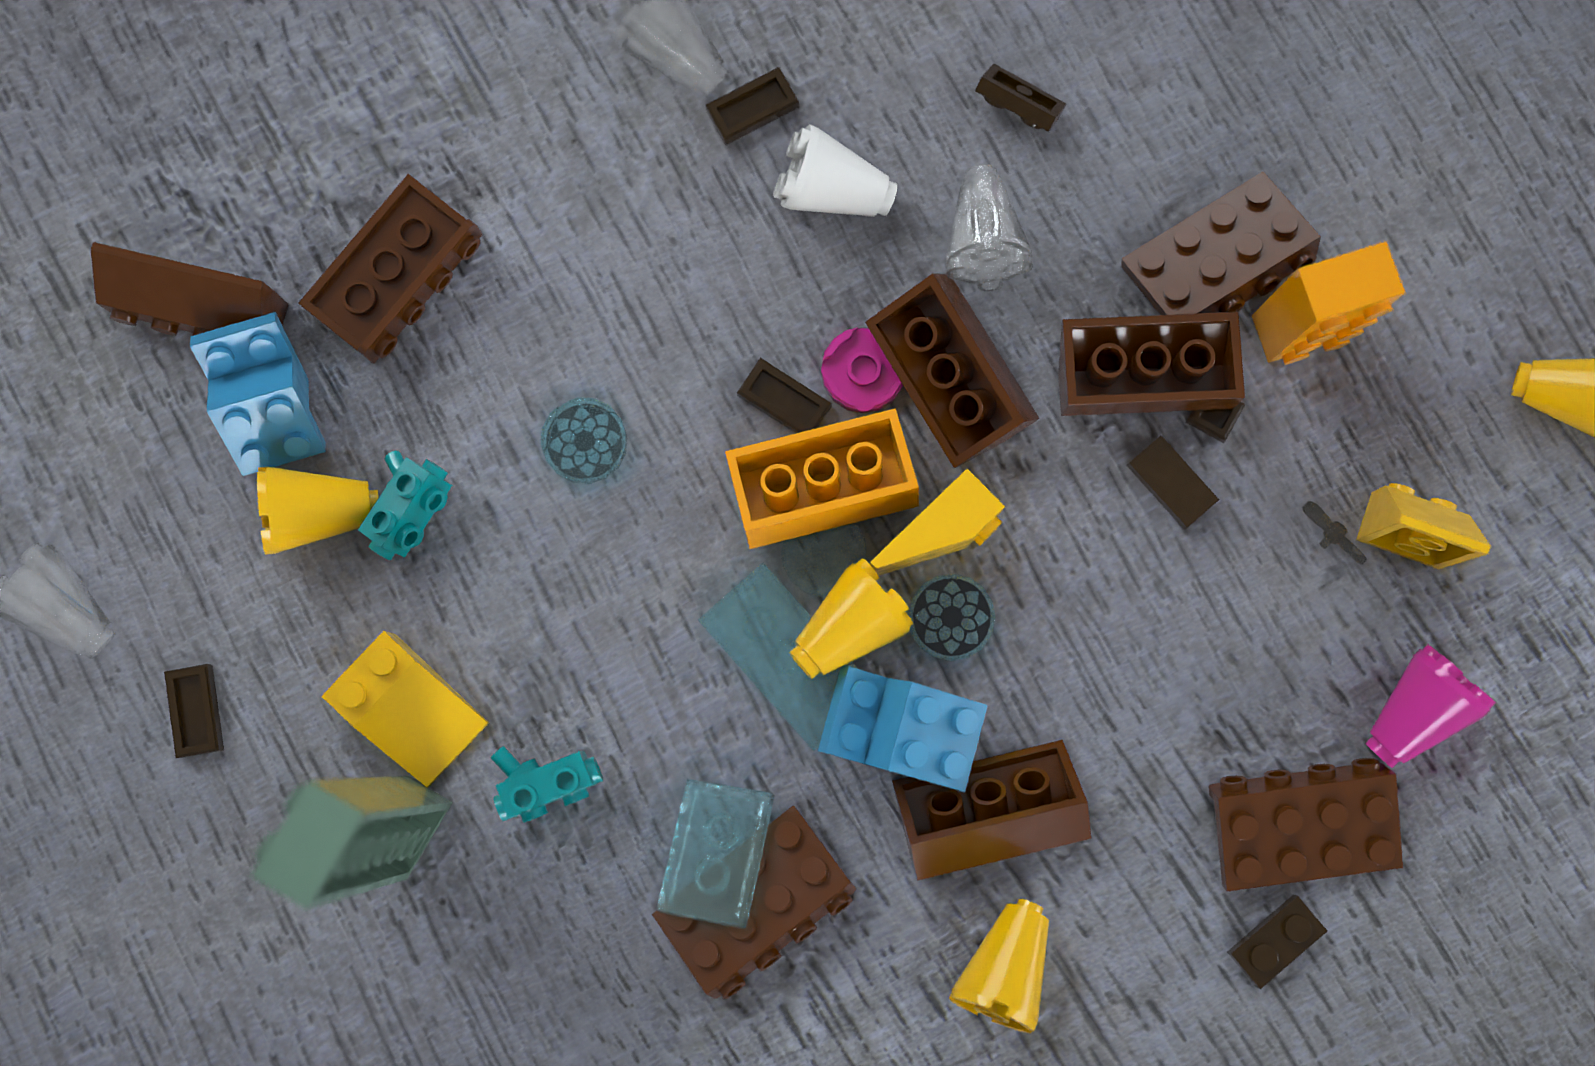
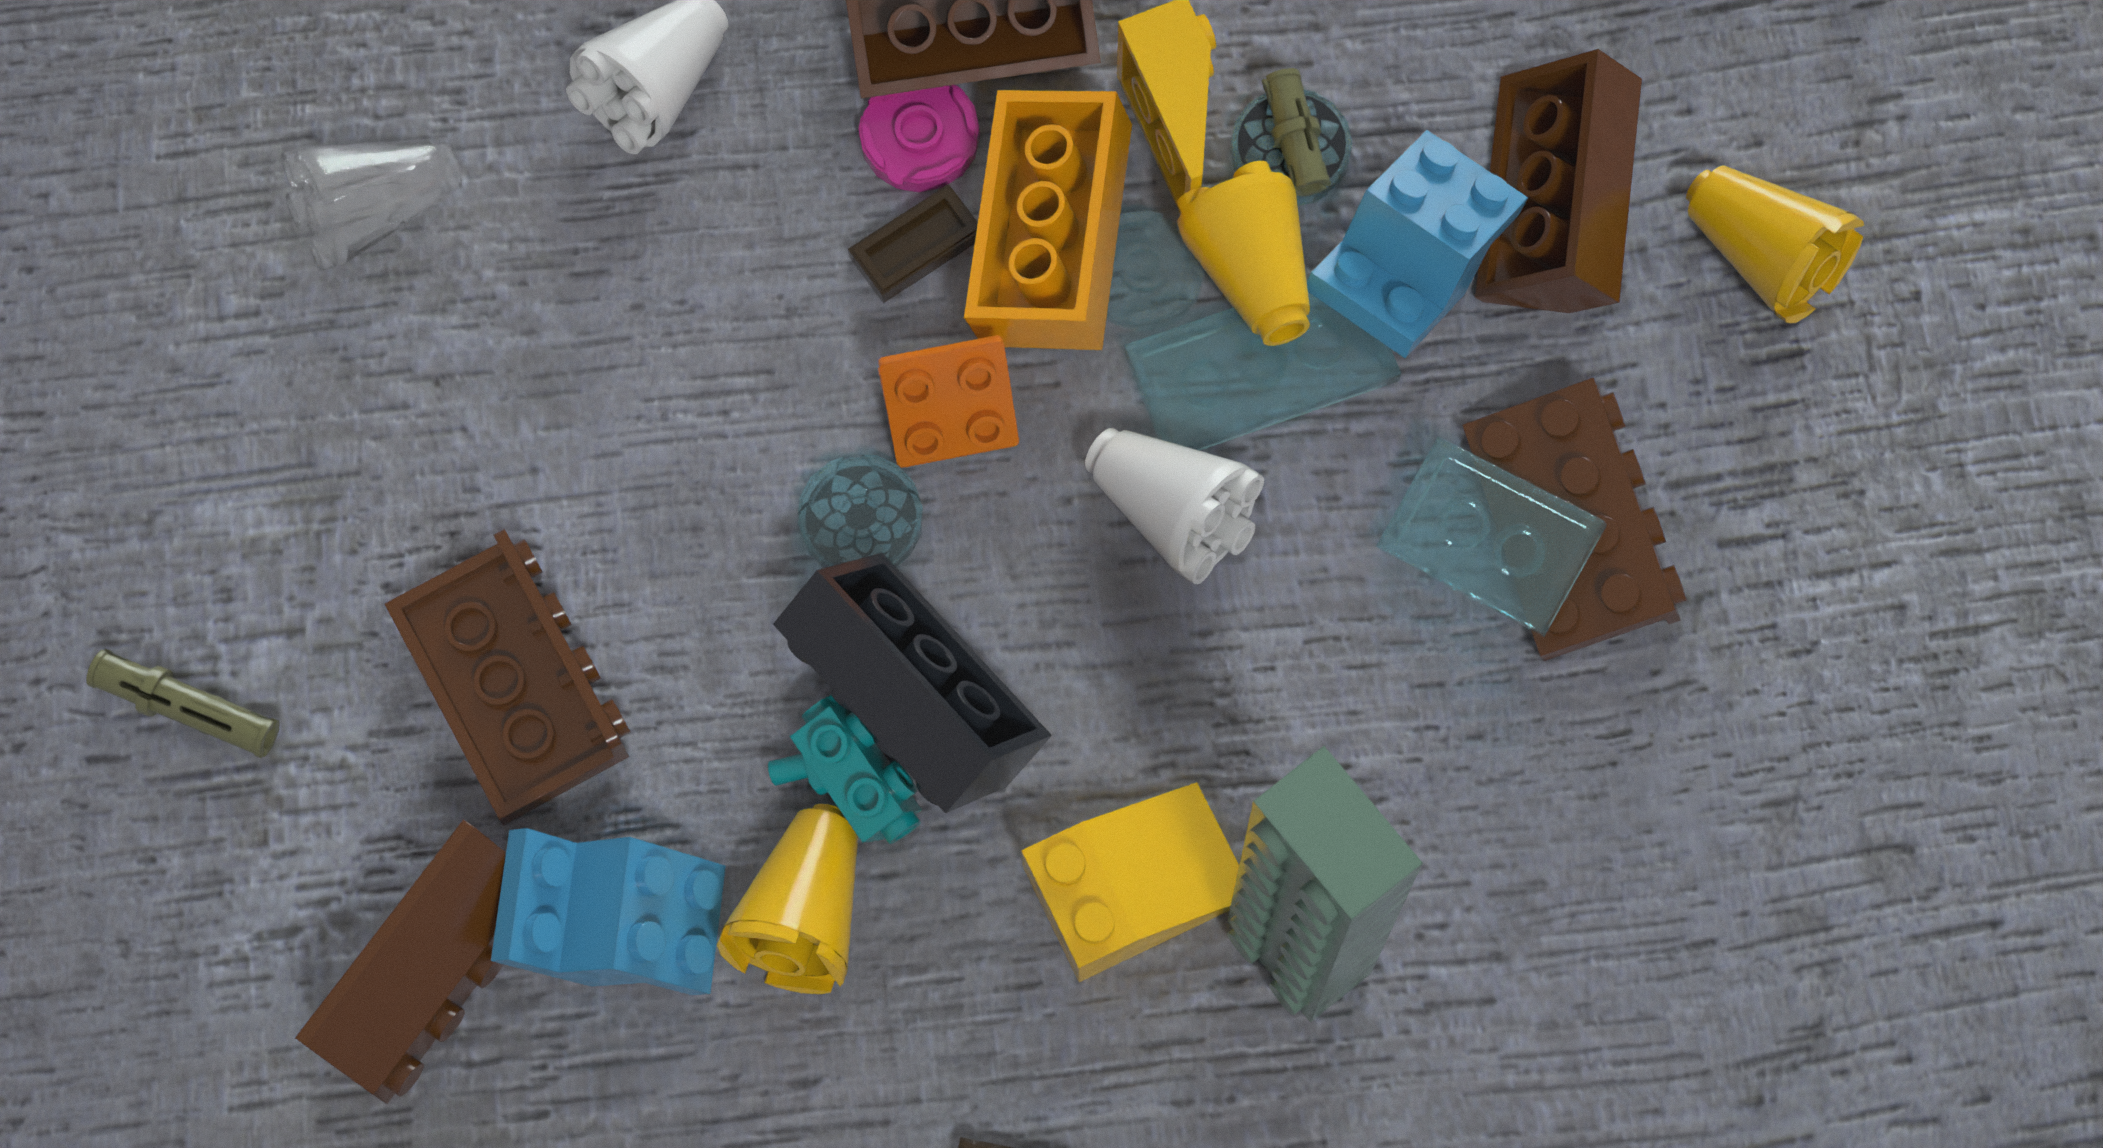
camera: 70 degrees left, 10 degrees down
teal brick [491,746,603,823] -> none
dark brown tile [705,67,799,145] -> none
none -> olive pin [86,648,280,758]
none -> black brick [773,552,1052,813]
none -> orange bracket [878,335,1019,468]
none -> white cone [1085,428,1264,584]
none -> olive pin [1262,68,1331,197]

